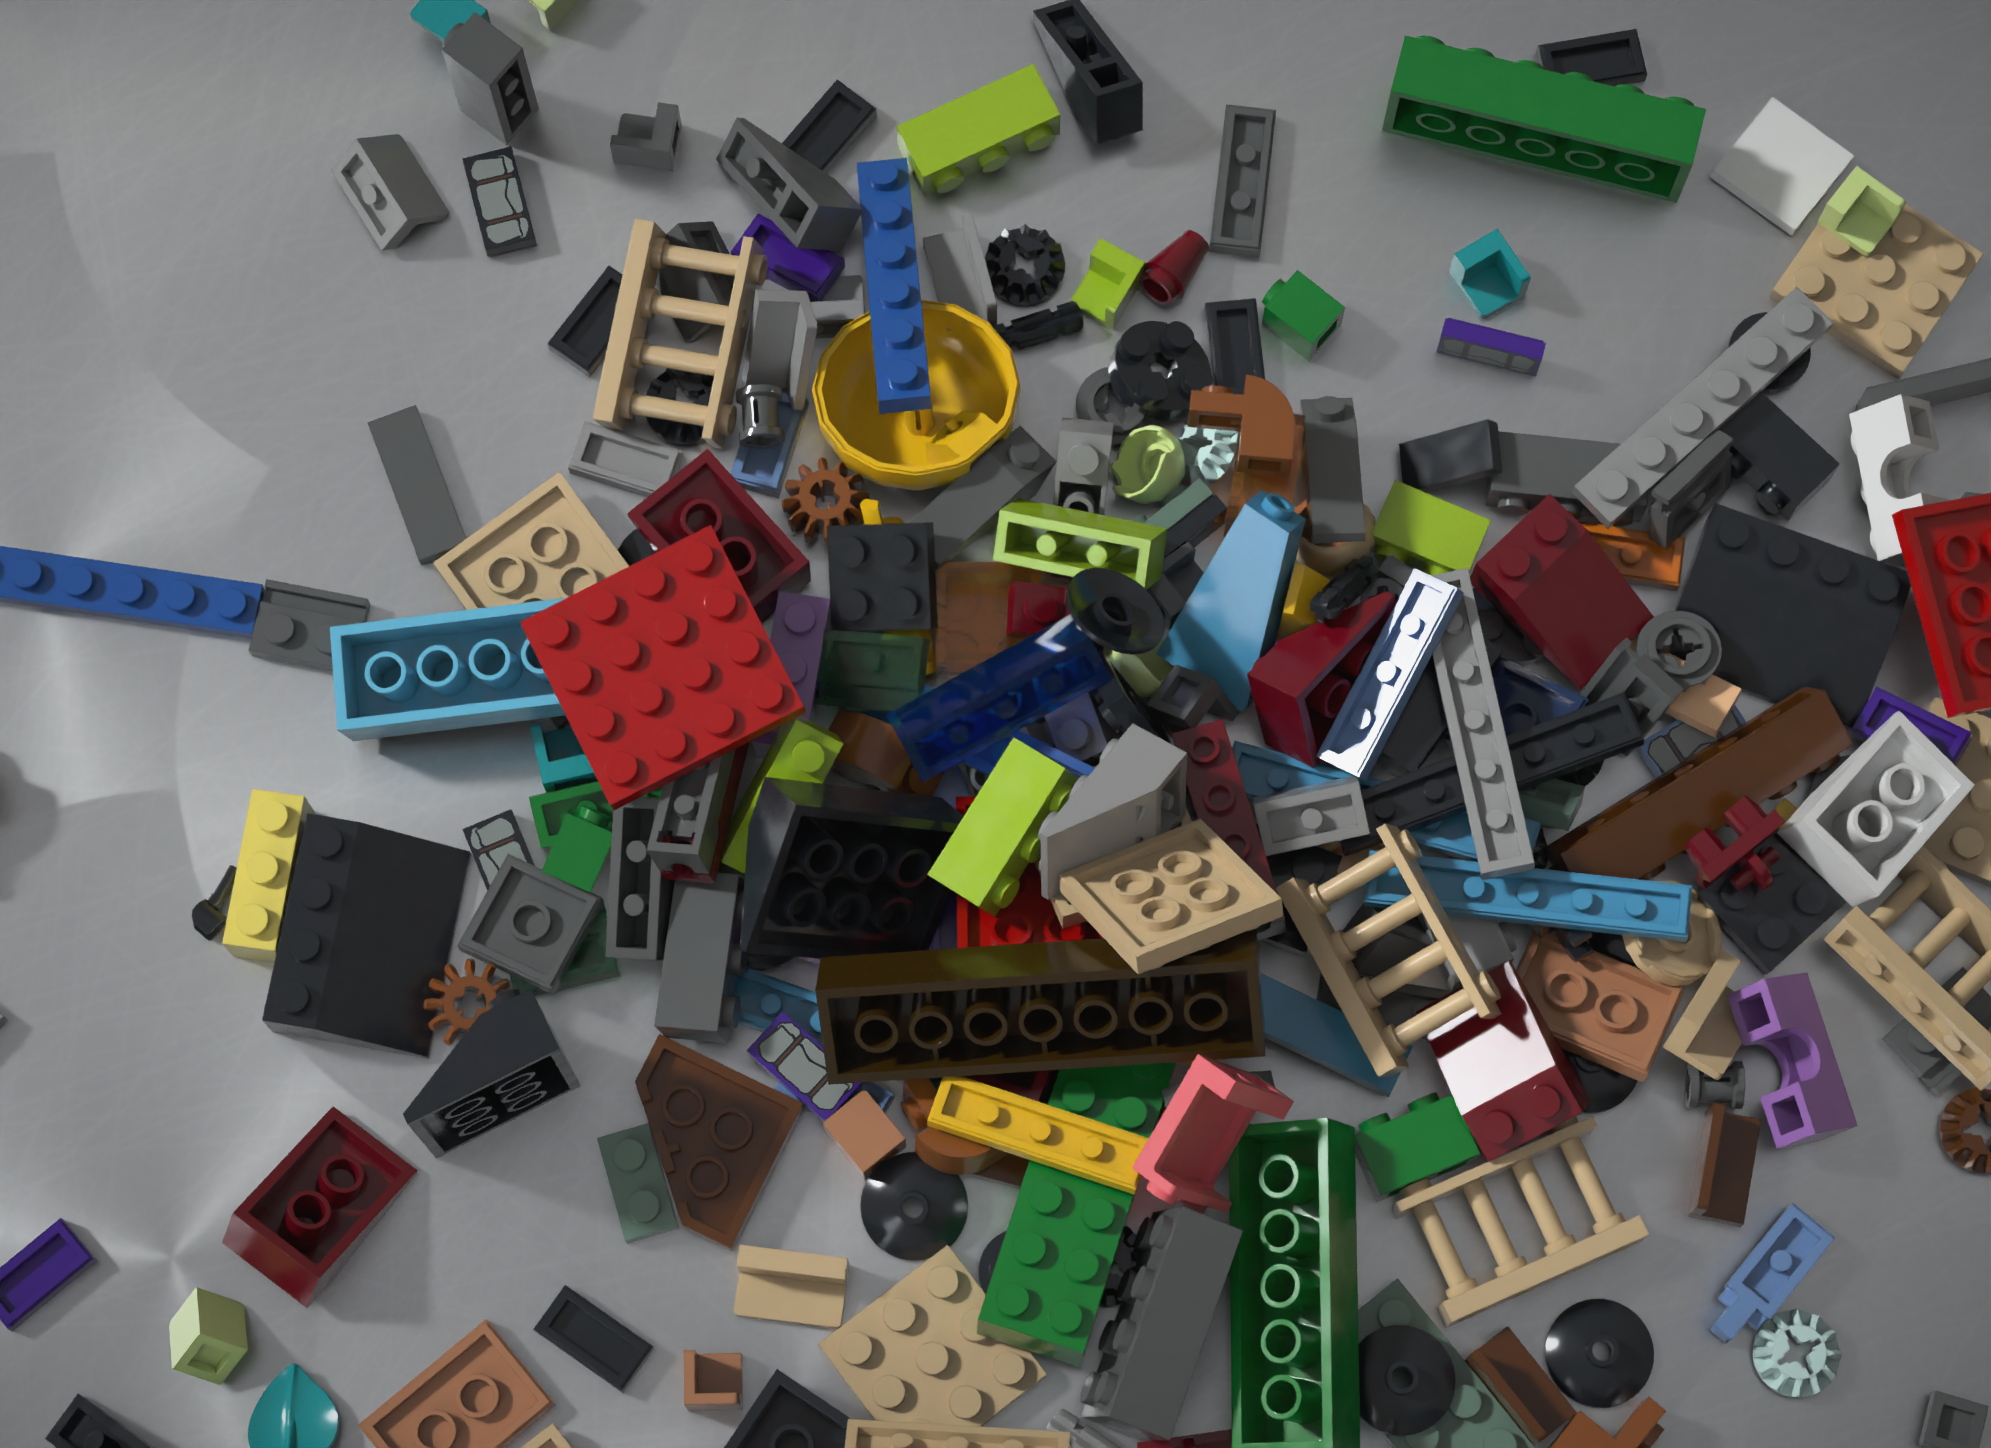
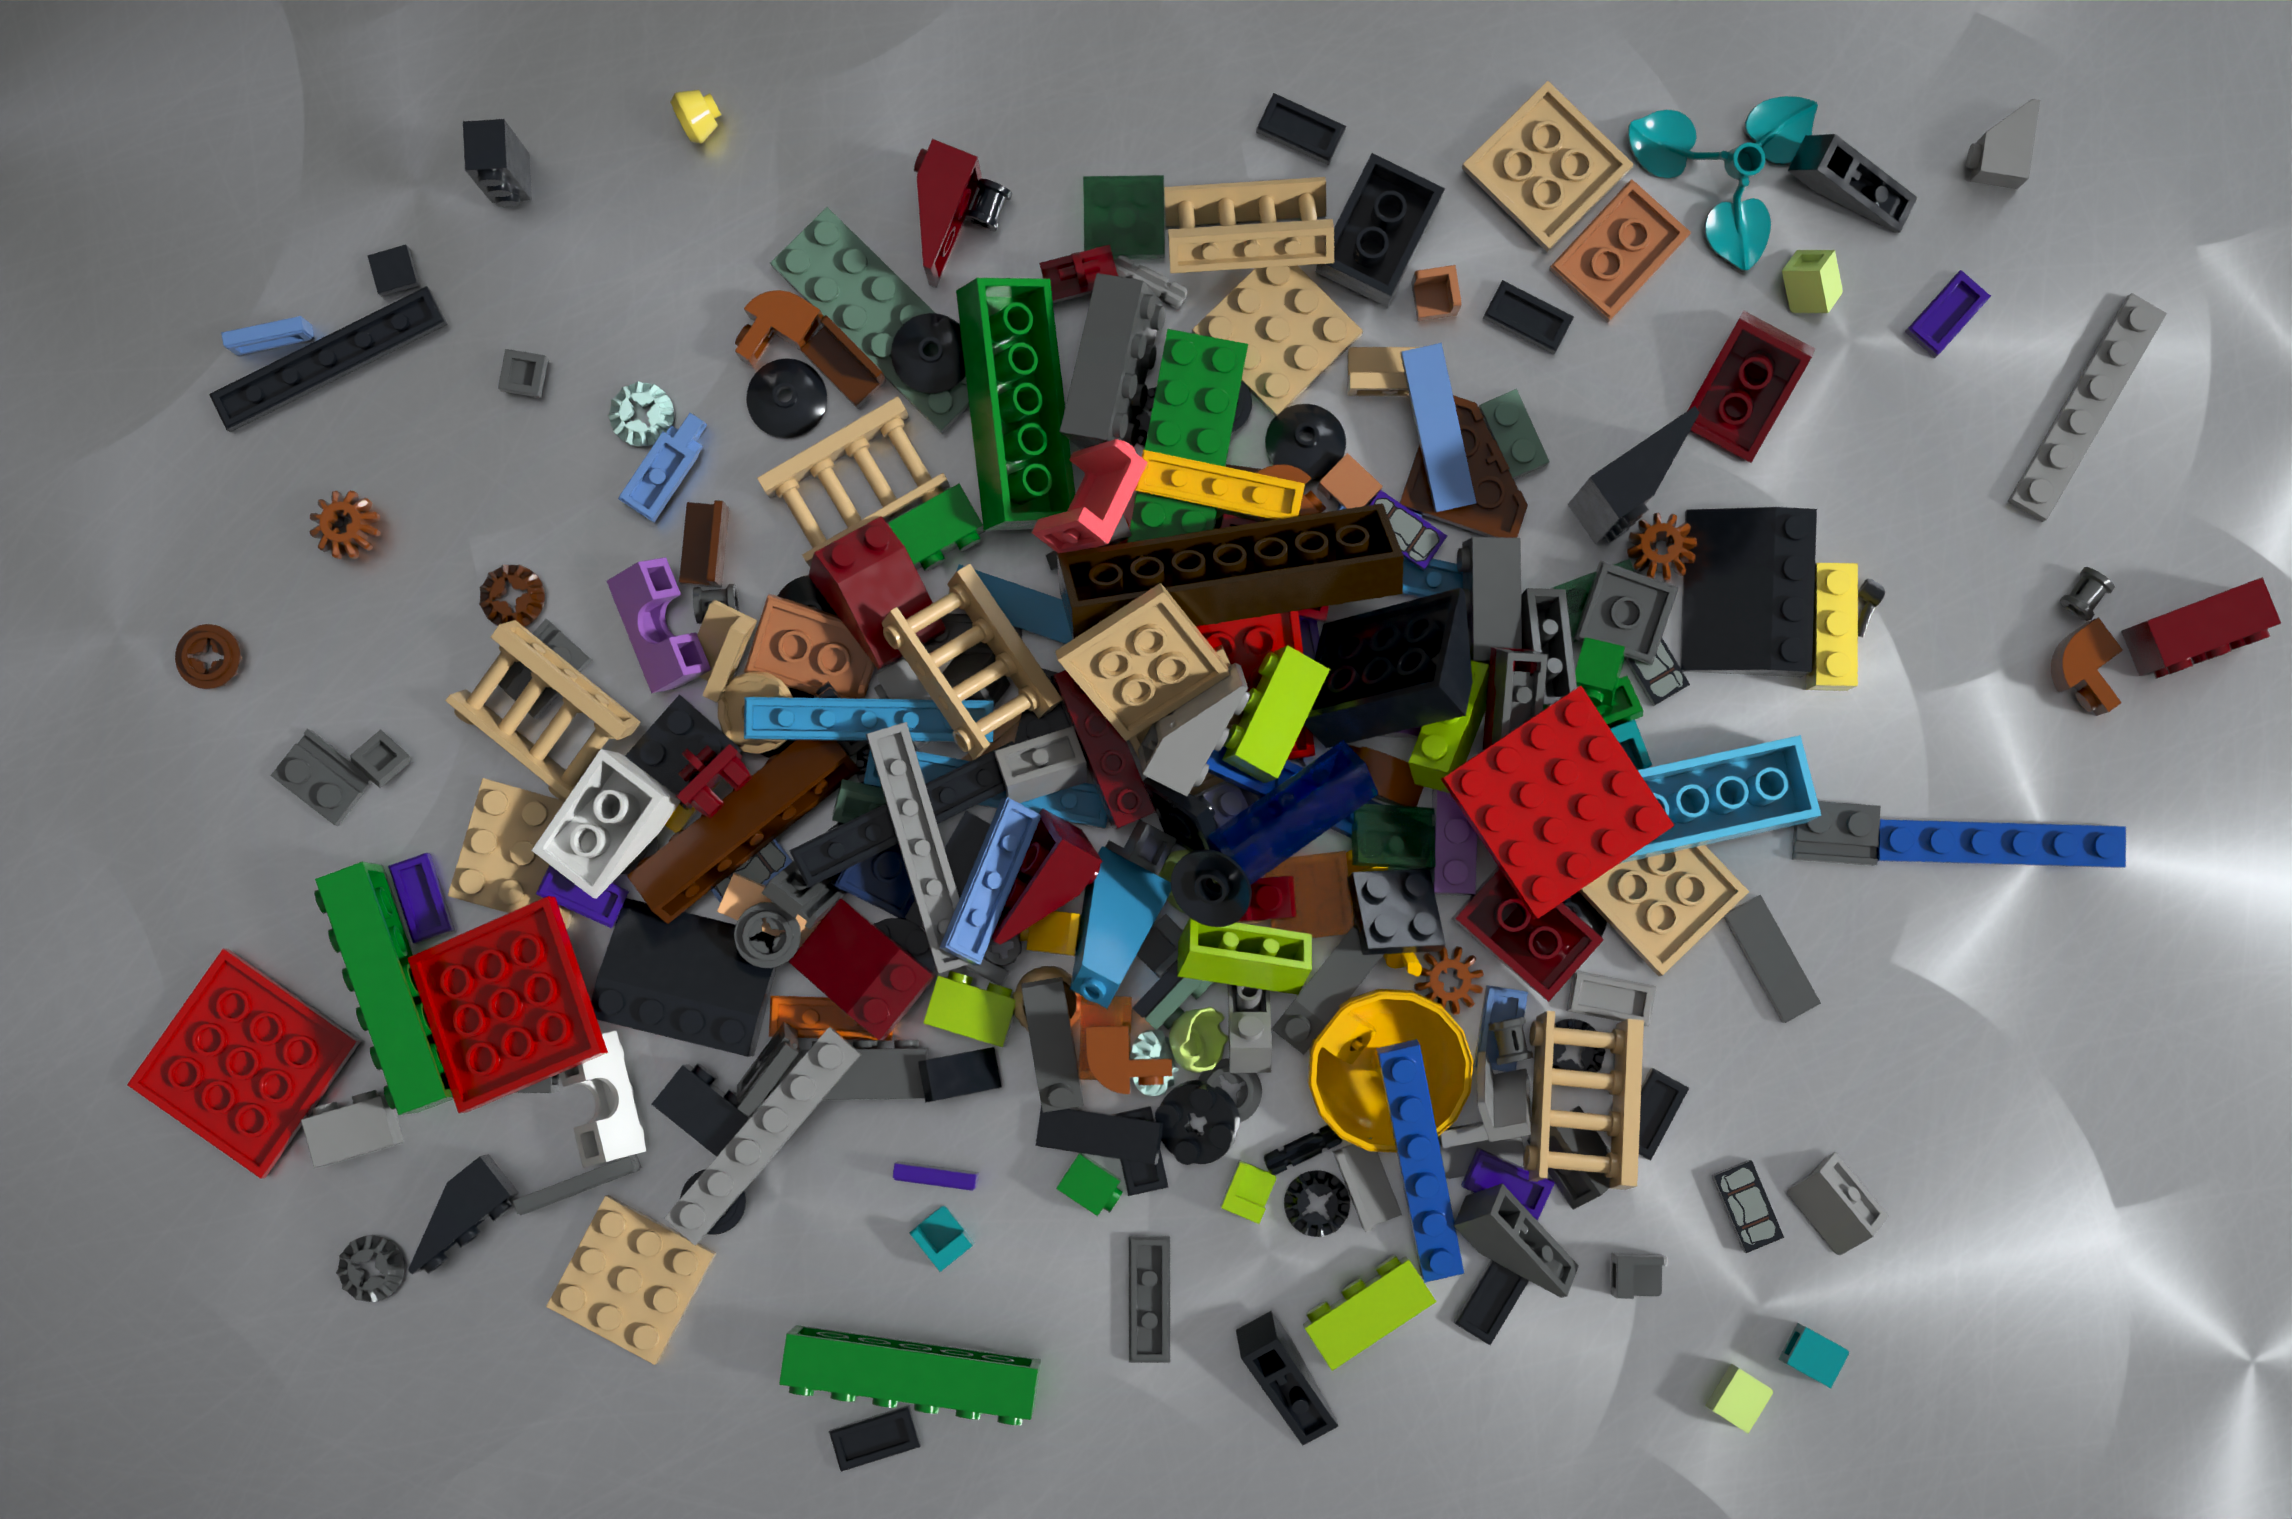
camera: 175 degrees right, 10 degrees up
dark grey brick [441,12,539,145] -> none
dark red cone [1139,230,1209,305] -> none
black axle [1310,555,1379,623] -> none
white tile [1710,97,1854,236] -> none
yellowish green panel [1817,166,1906,256] -> none
none -> black tile [1035,1105,1163,1164]
none -> medium blue tile [1400,343,1476,512]

